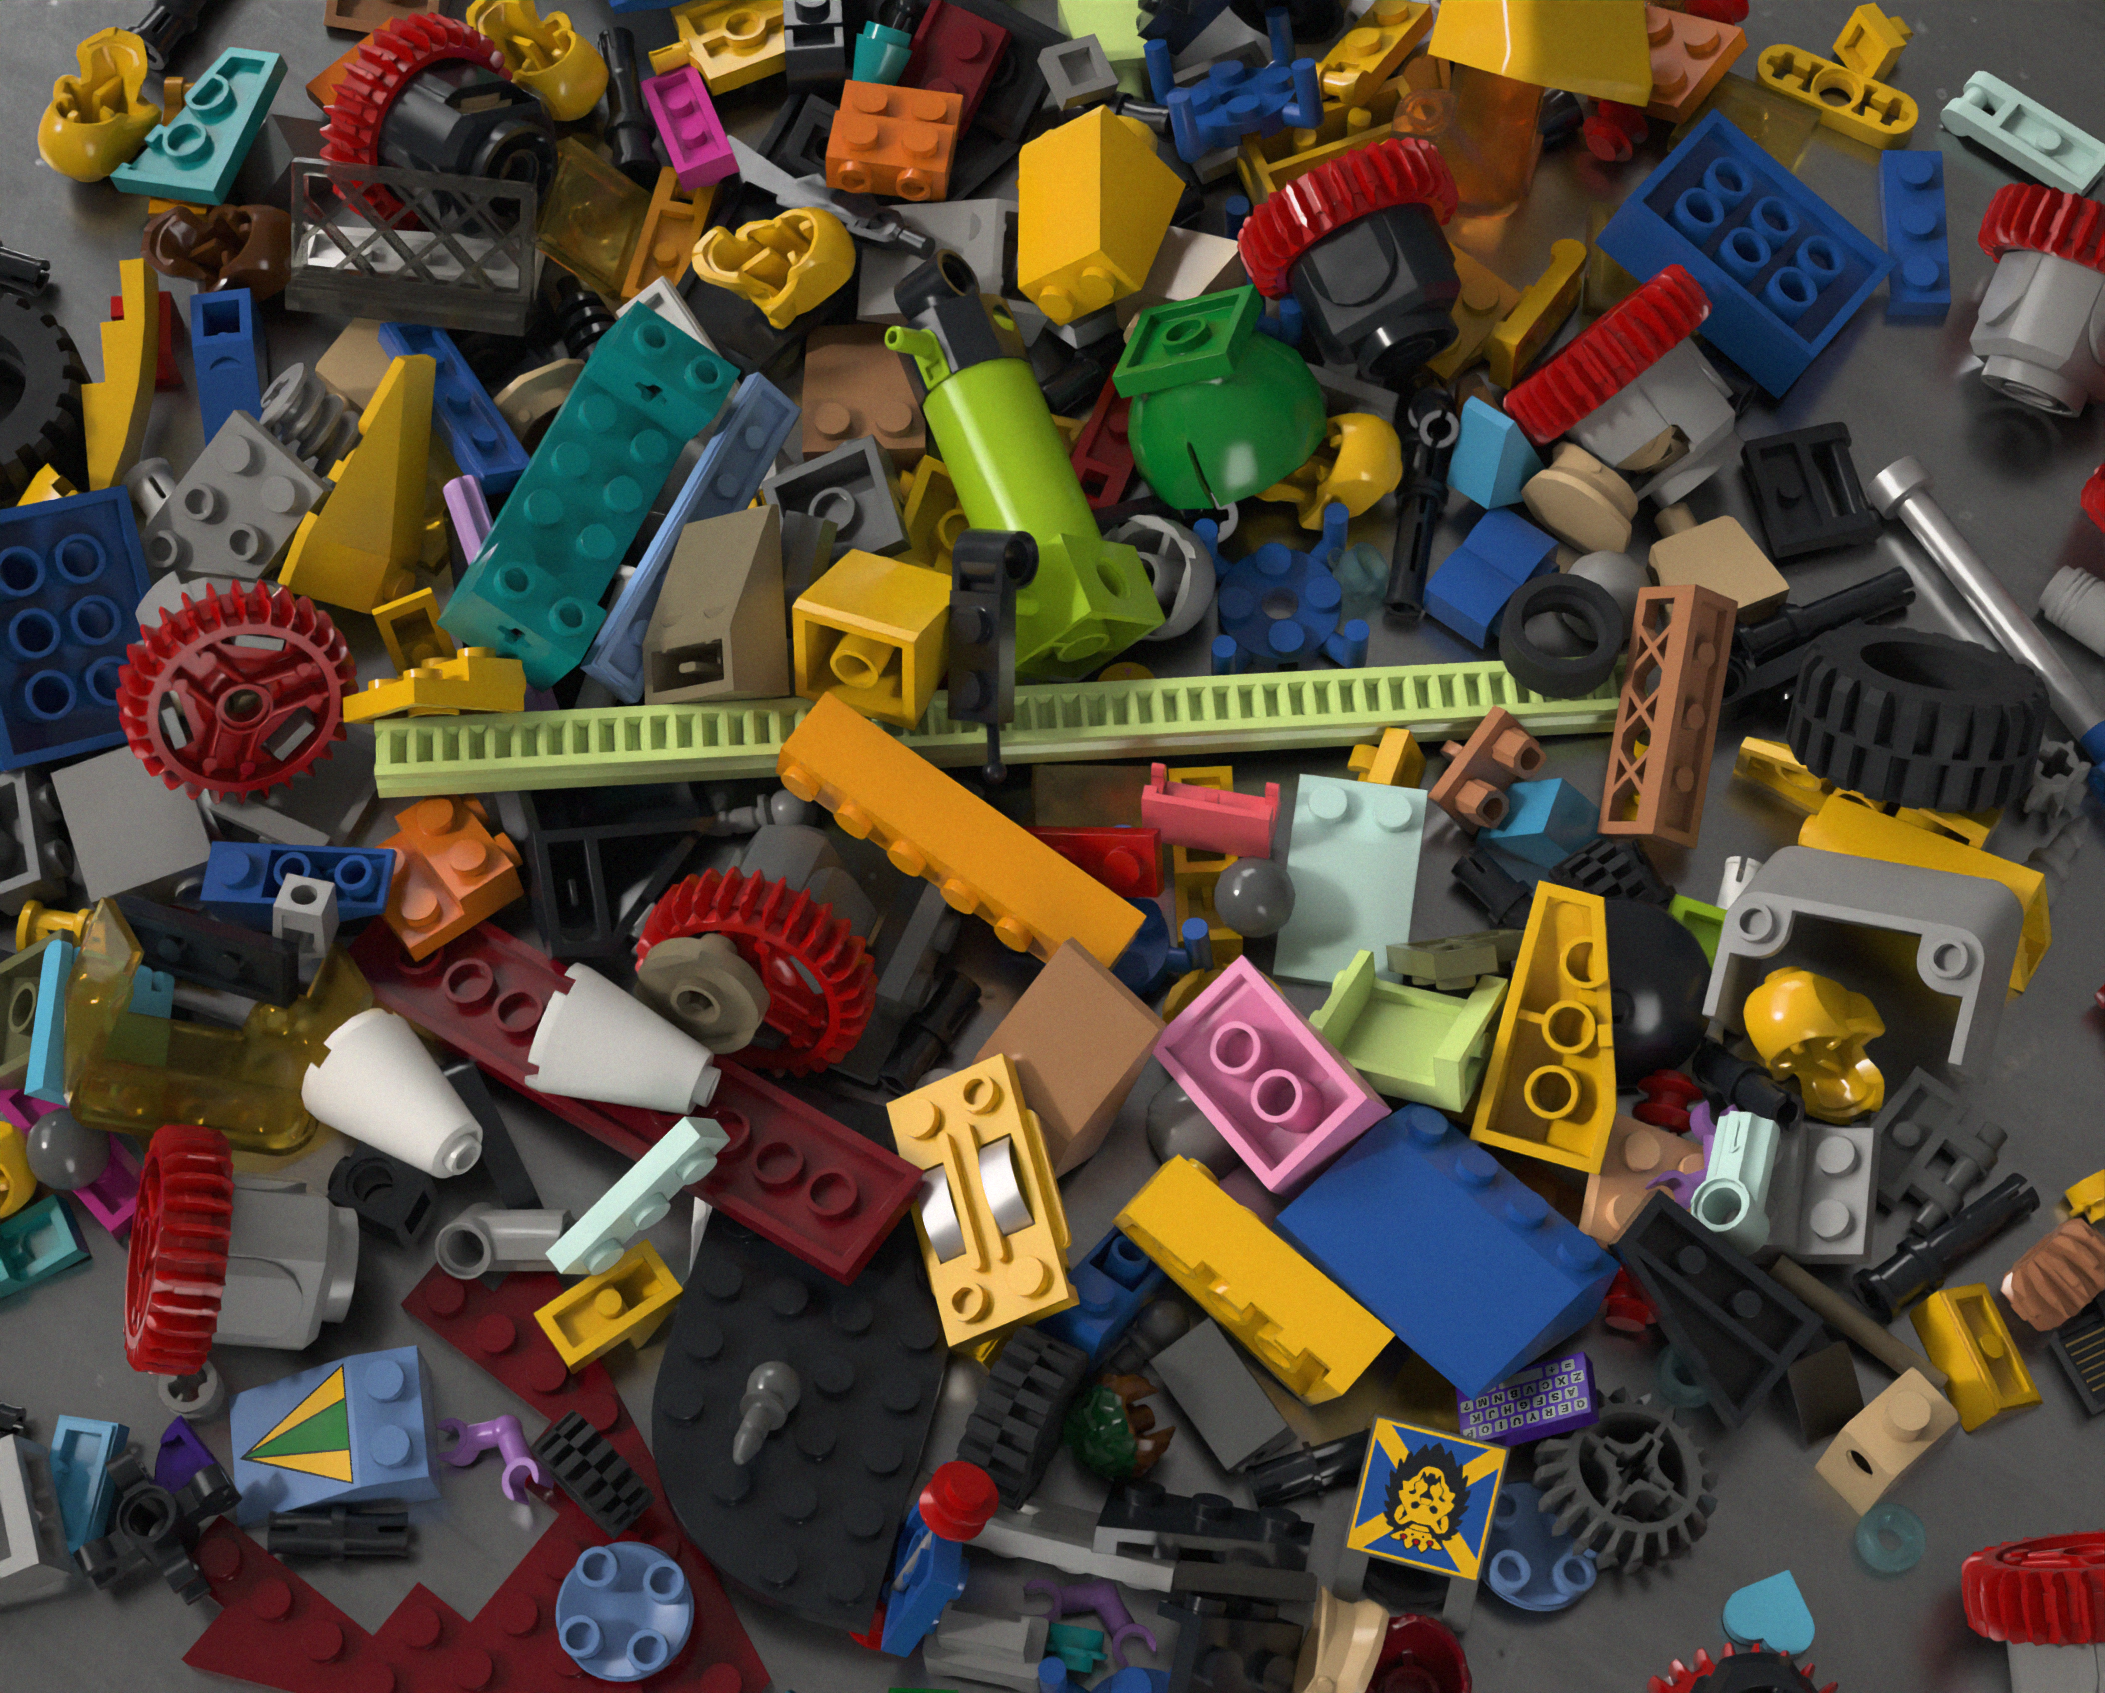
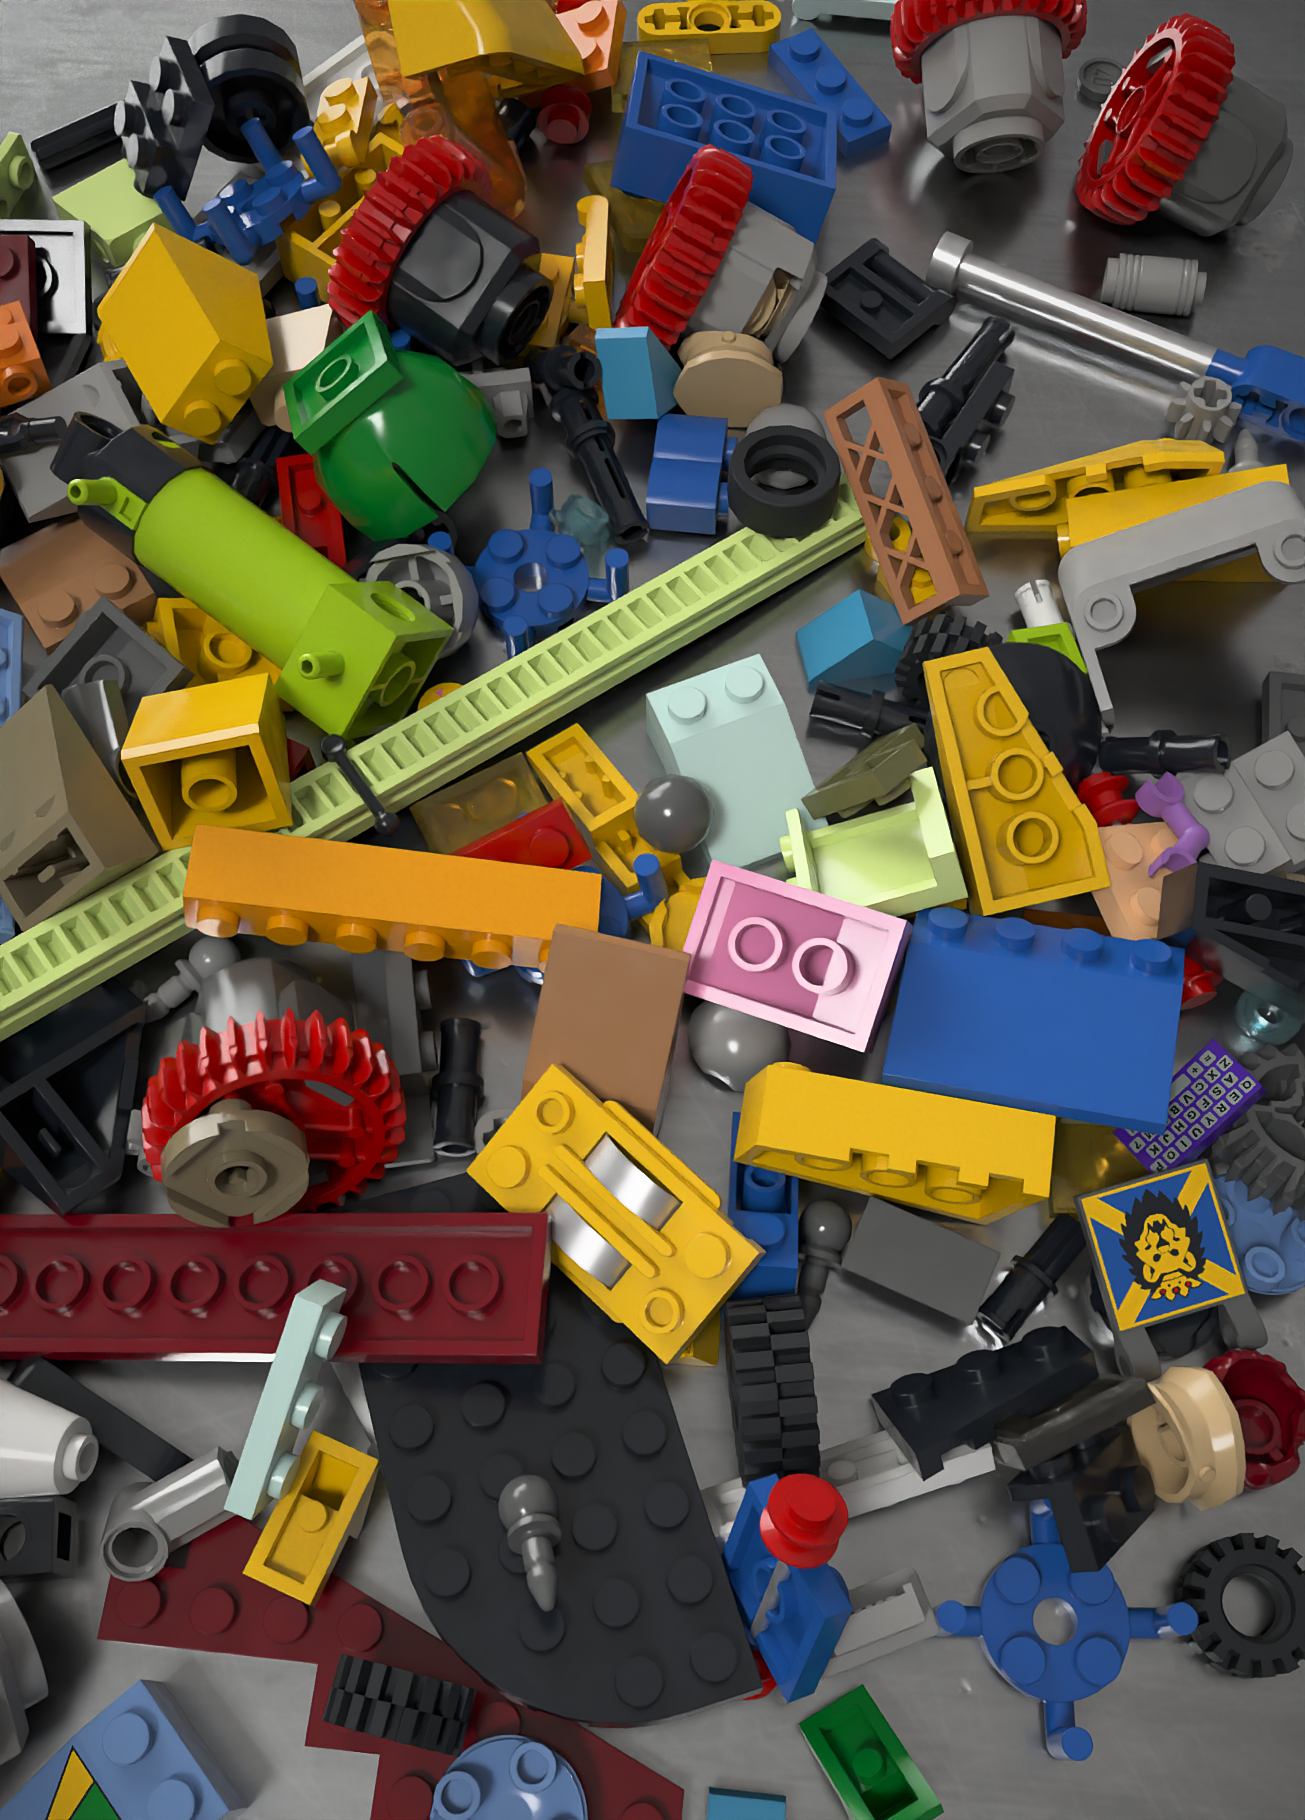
camera: 35 degrees left, 0 degrees up
medium lavender arm [436,1415,554,1506] -> none
white cone [525,963,721,1115] -> none
black plate [947,528,1039,724] -> none
medium lavender arm [1023,1578,1157,1669] -> none
light grey plate [1037,33,1119,111] -> none
teal plate [1046,1623,1108,1673] -> none
dark green piece [1063,1373,1176,1482] -> none
coral hinge [1141,762,1281,859] -> none
yellow head [1254,412,1403,531] -> none
yellow tile [1347,727,1427,789] -> none
nougat hips [1427,705,1547,835] -> none
tan torso [1646,502,1790,630] -> none
light aqua piece [1691,1111,1780,1257] -> none
yellow head [1743,966,1885,1125] -> none
black tyre [1786,625,2051,813] -> none

